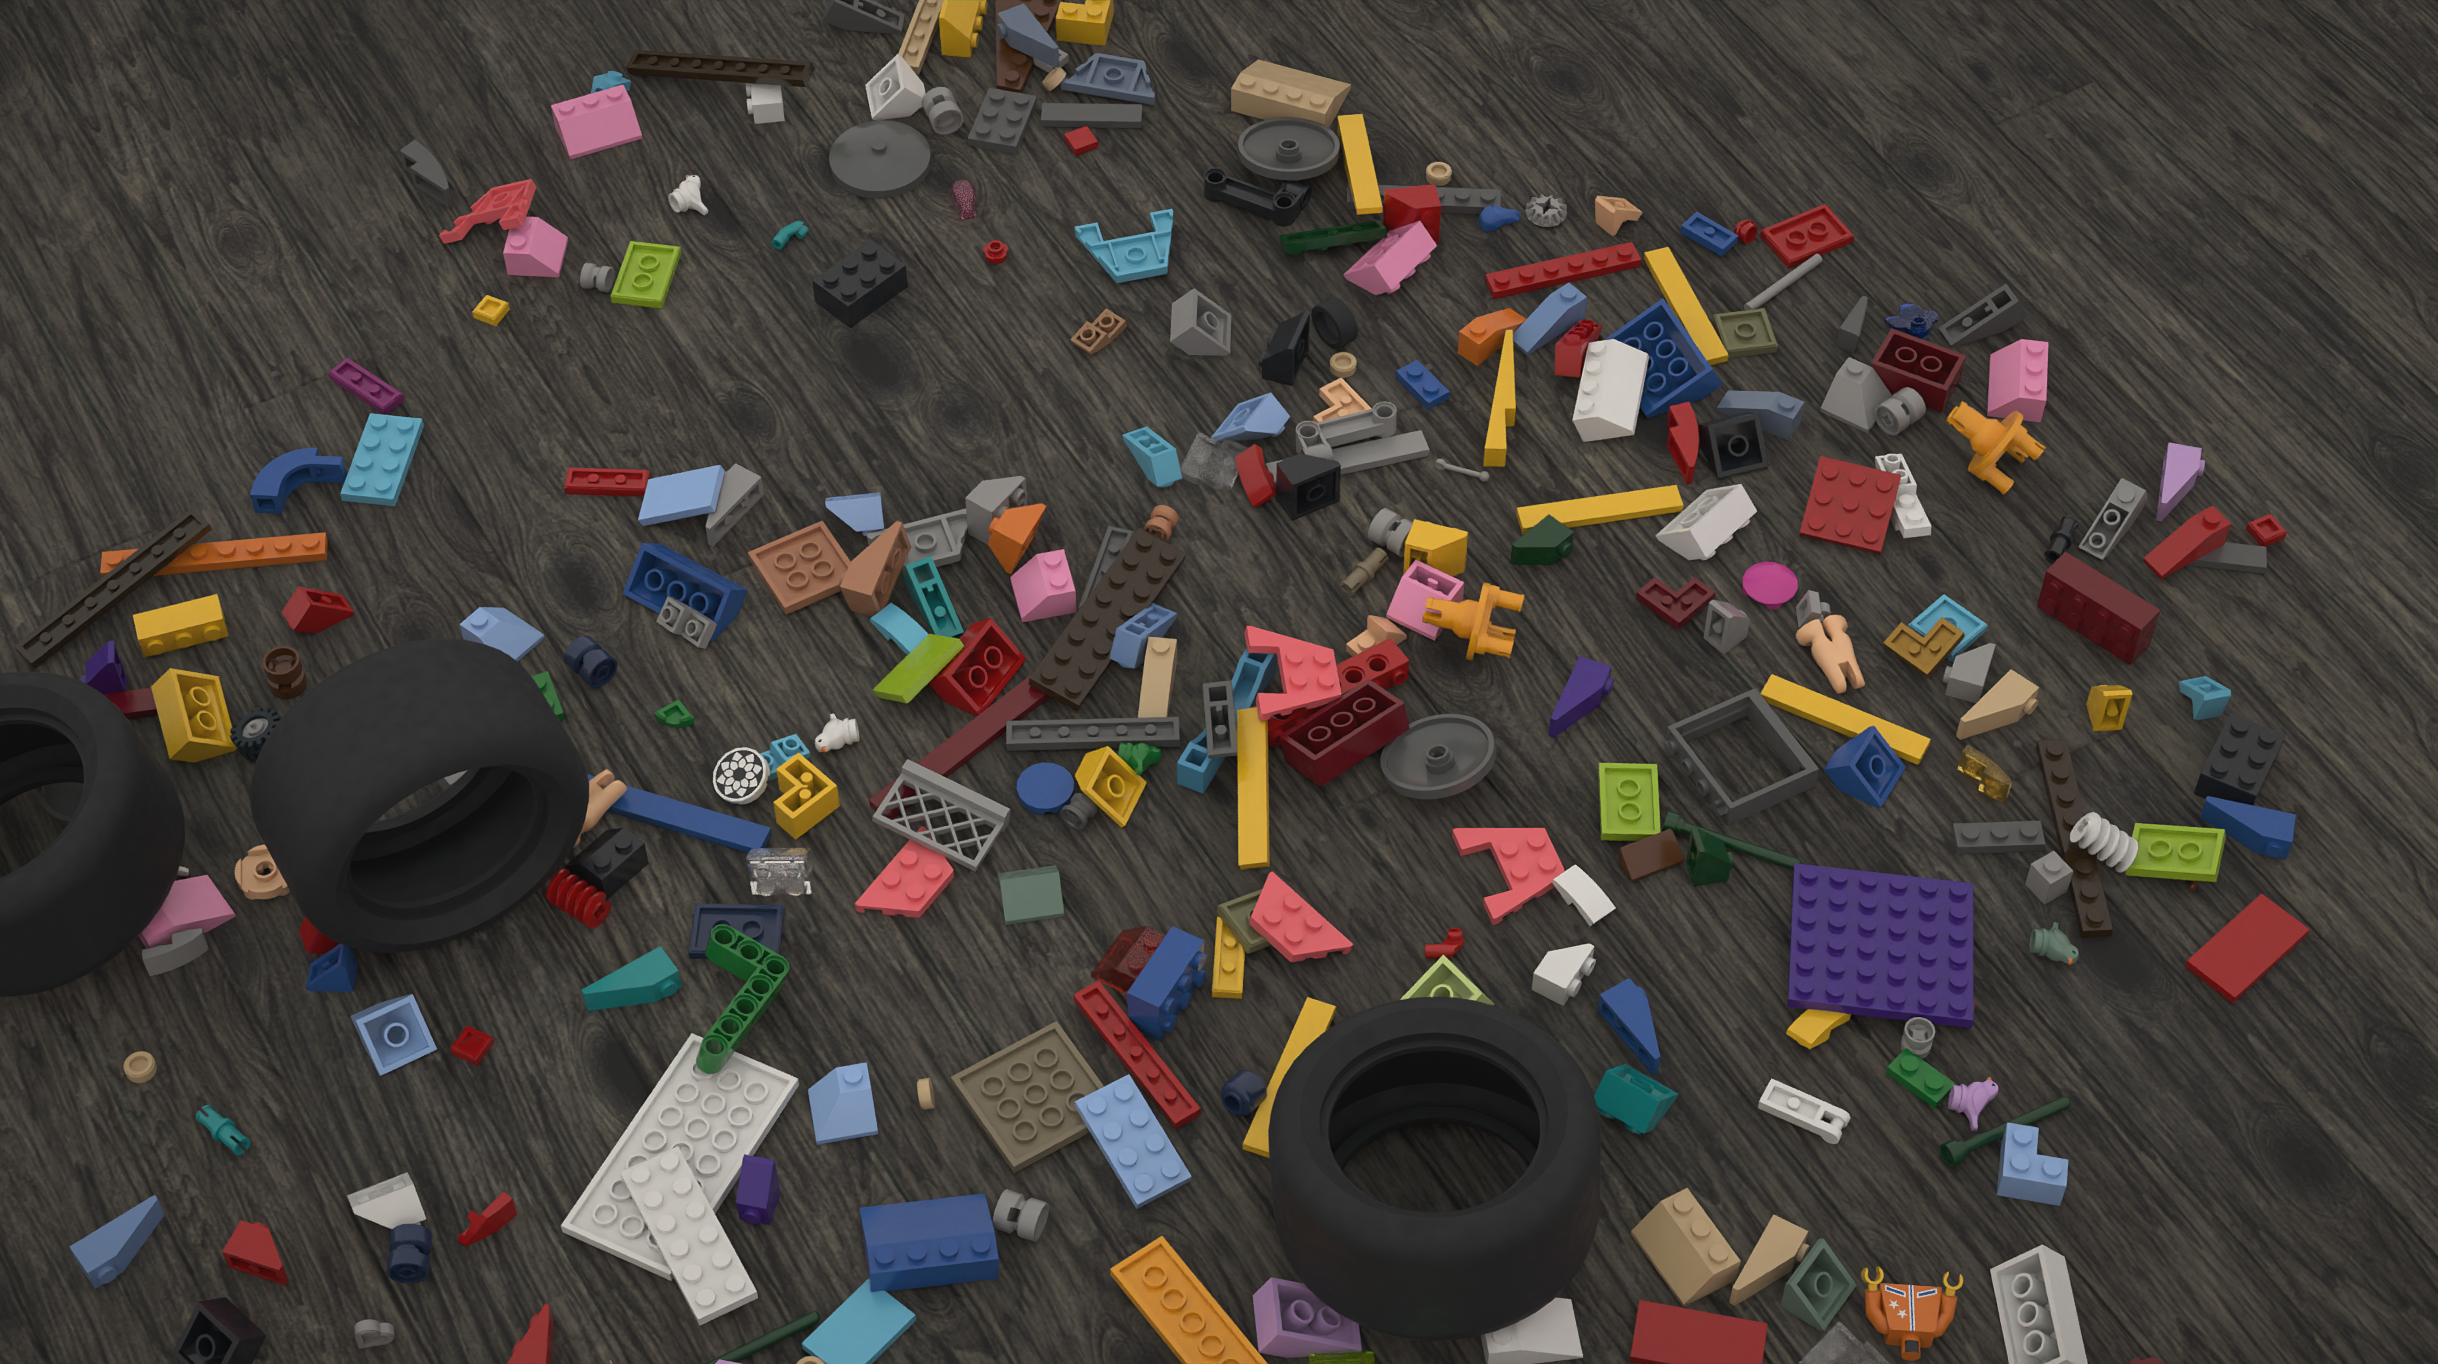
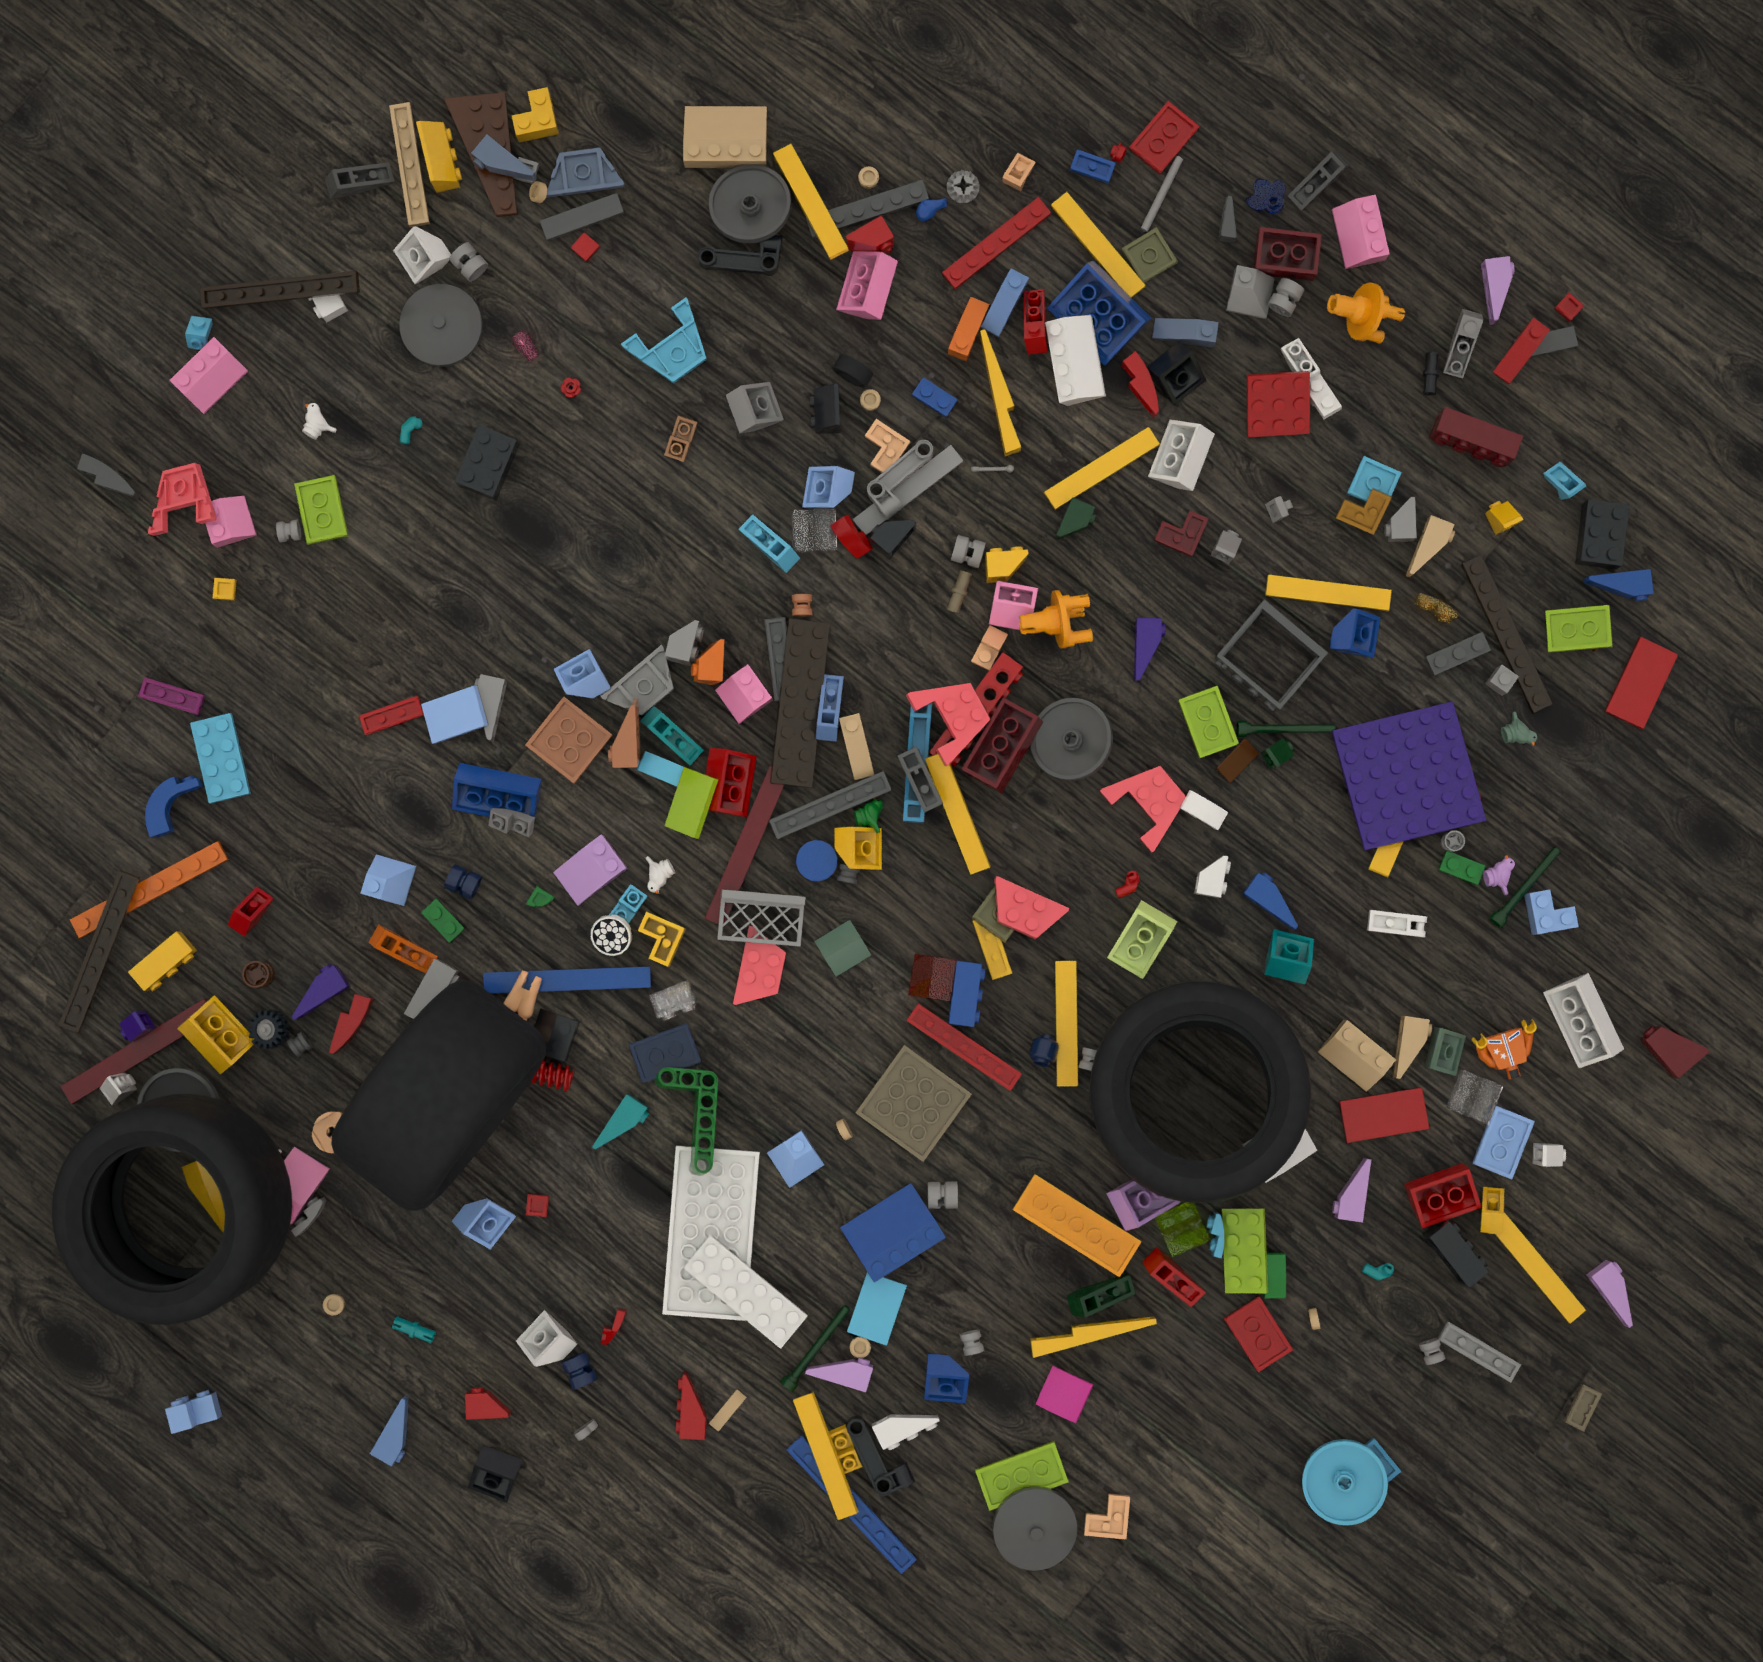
camera: 25 degrees left, 35 degrees up
dark purple slope [736,1154,781,1225] -> none
dark grey plate [968,88,1037,154] -> none
light blue plate [1075,1074,1192,1209] -> none
dark green plate [1280,220,1387,255] -> none
dark pink dish [1742,562,1798,610] -> none
light nougat piece [1796,615,1865,694] -> none
white piece [2070,812,2138,873] -> none
none -> lavender slope [553,834,628,906]

